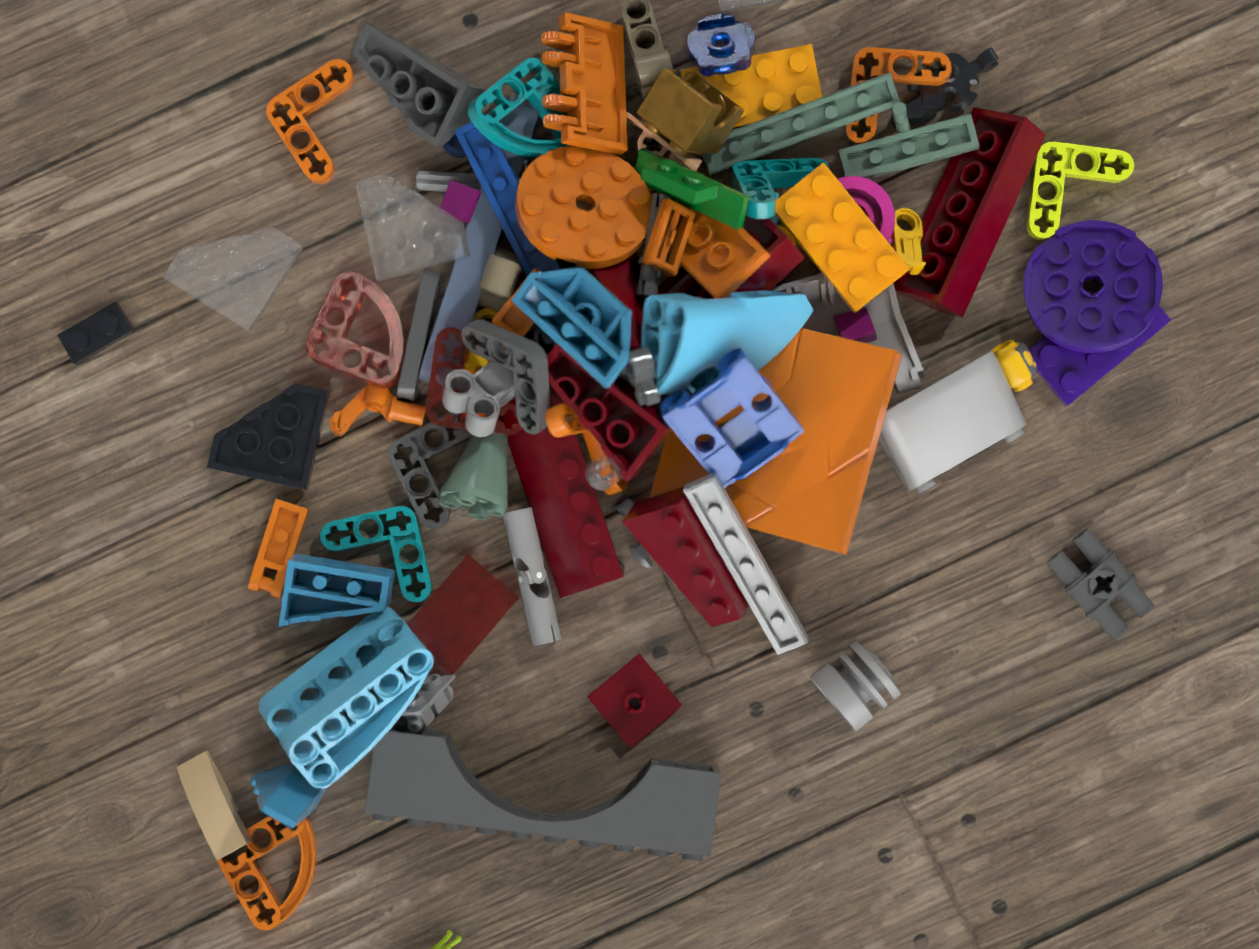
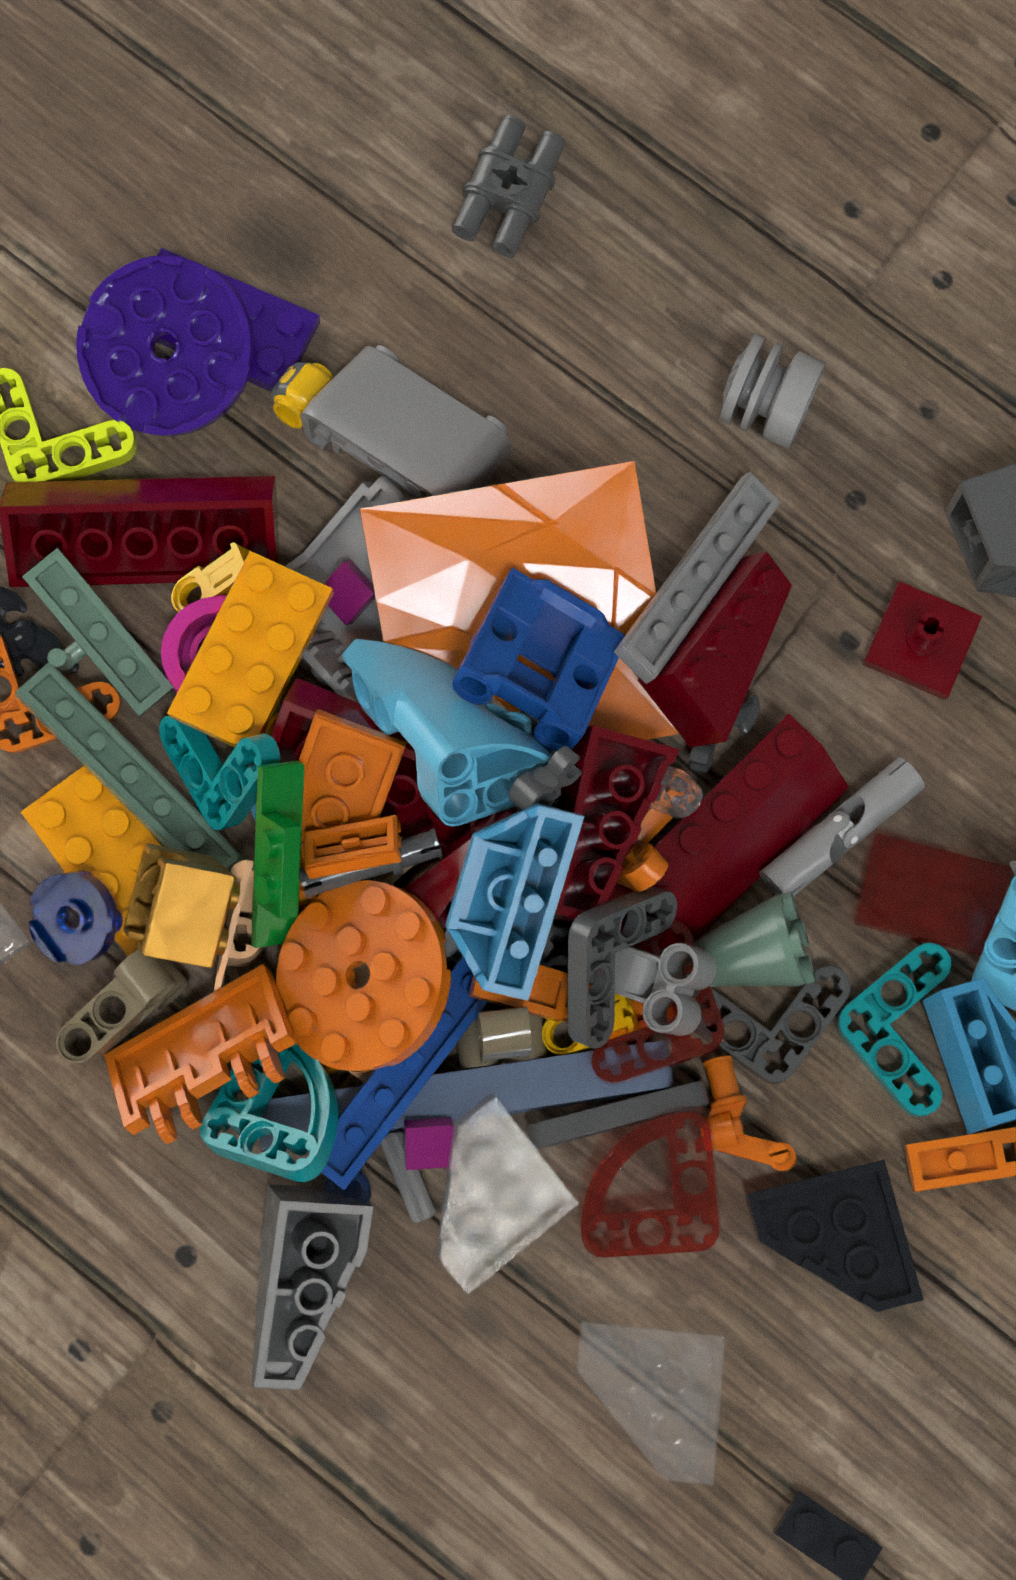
camera: 120 degrees left, 10 degrees down
orange beam [266,59,354,184] -> none

